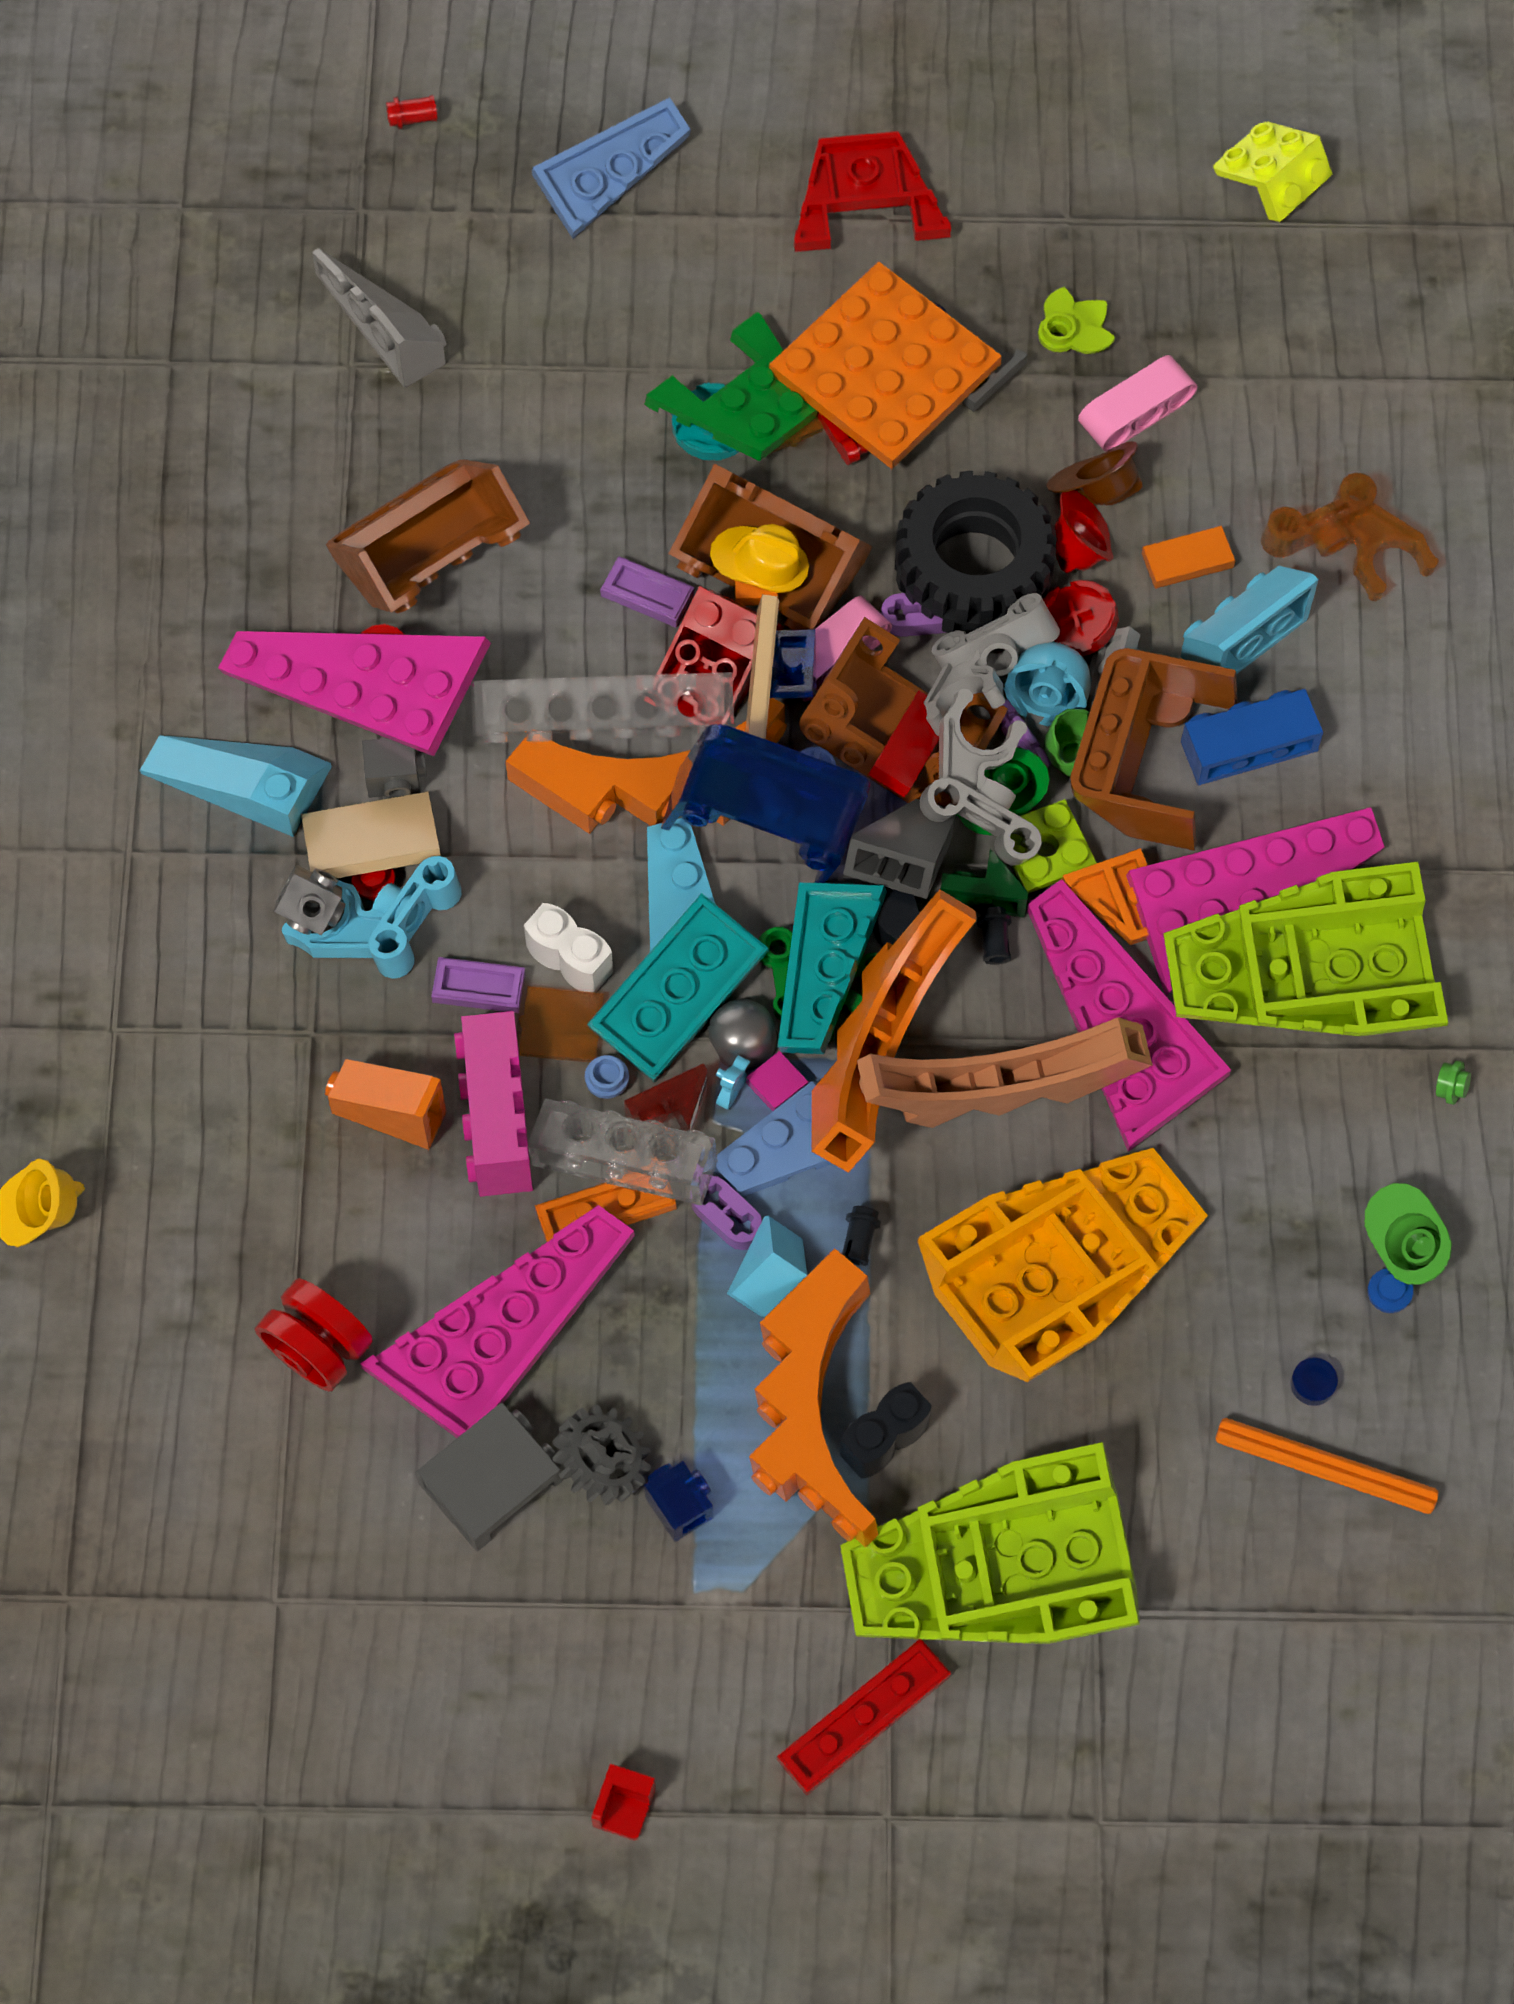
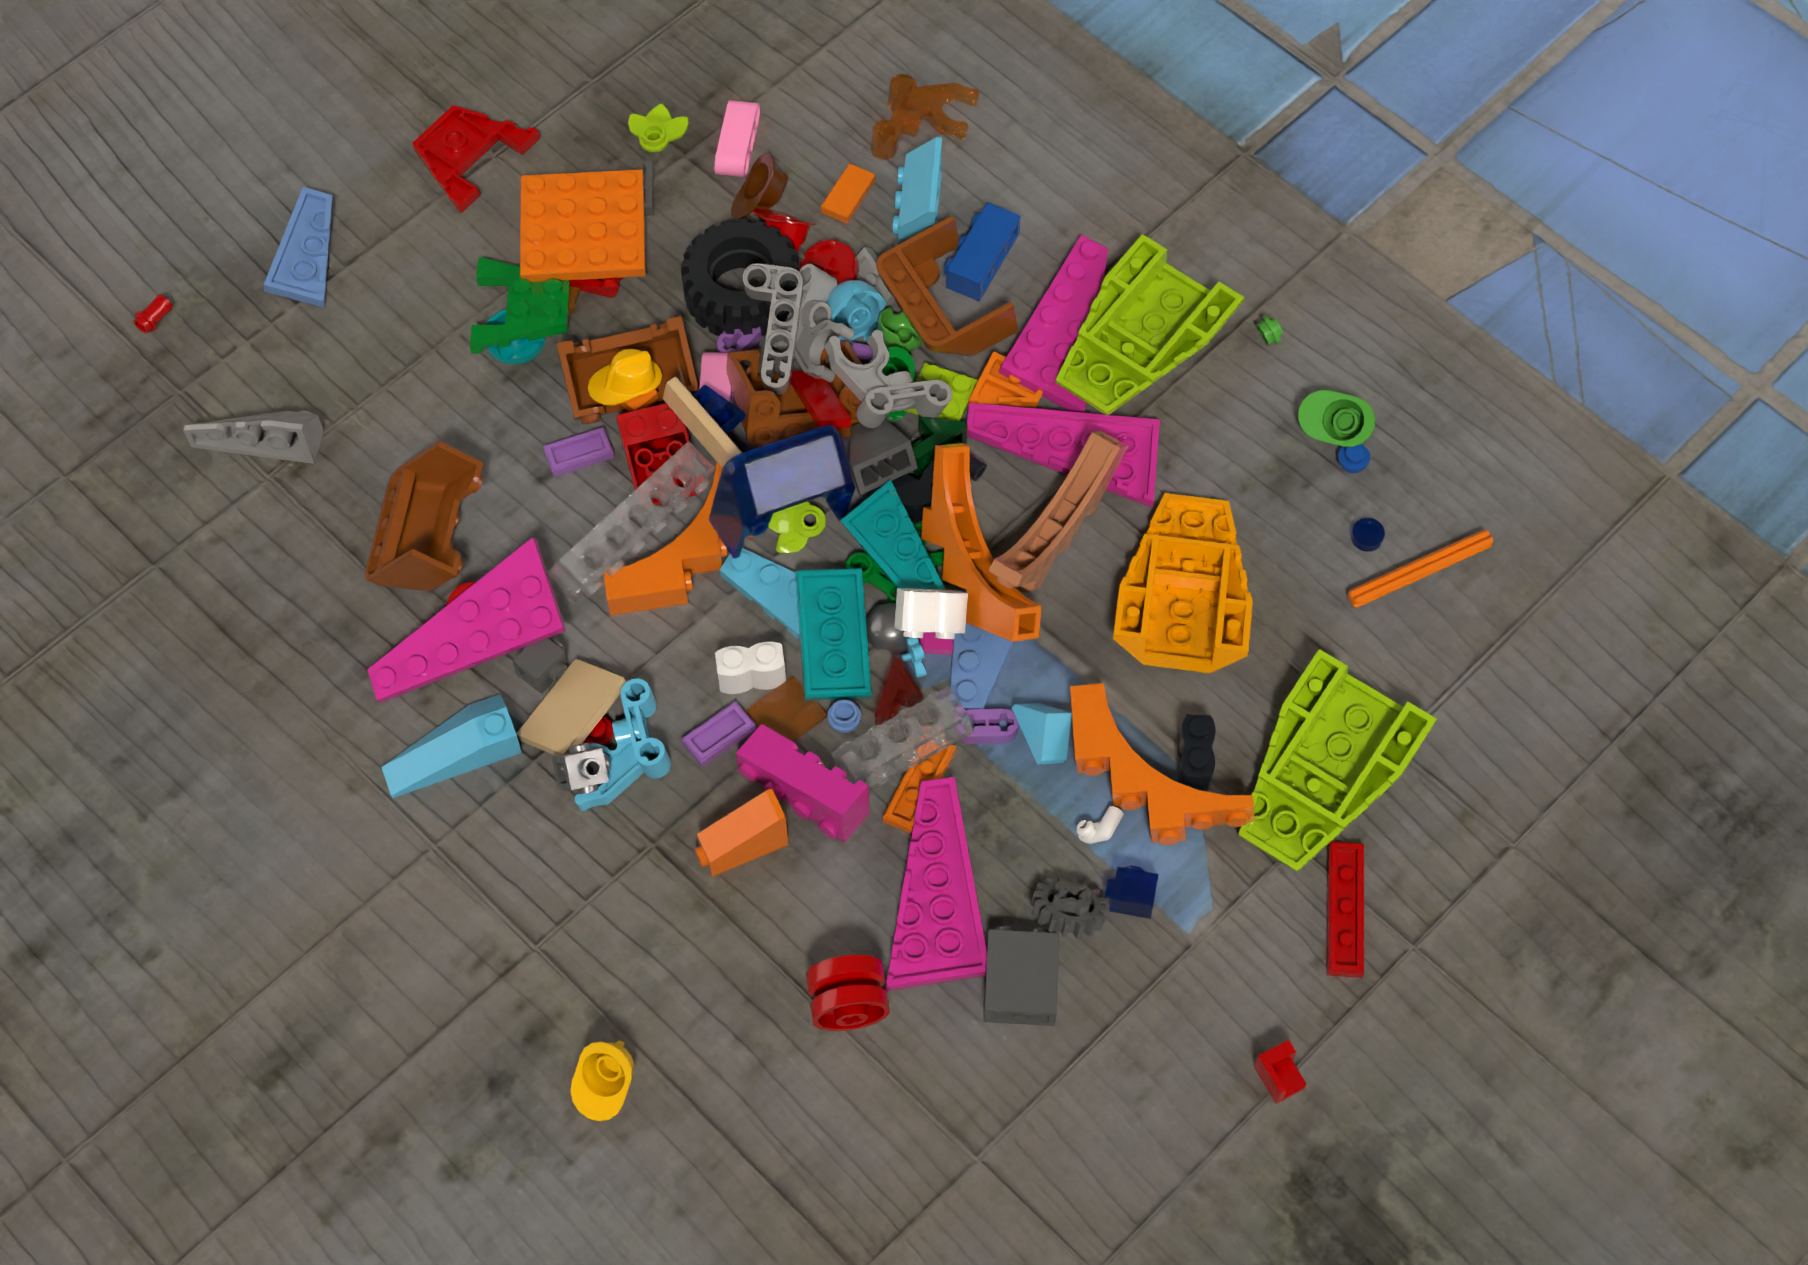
camera: 45 degrees left, 5 degrees down
black pin [841,1206,881,1266] -> none
none -> light grey beam [743,263,803,395]
none -> lime plate [761,489,826,554]
none -> white brick [894,588,968,639]
none -> white arm [1076,806,1124,844]

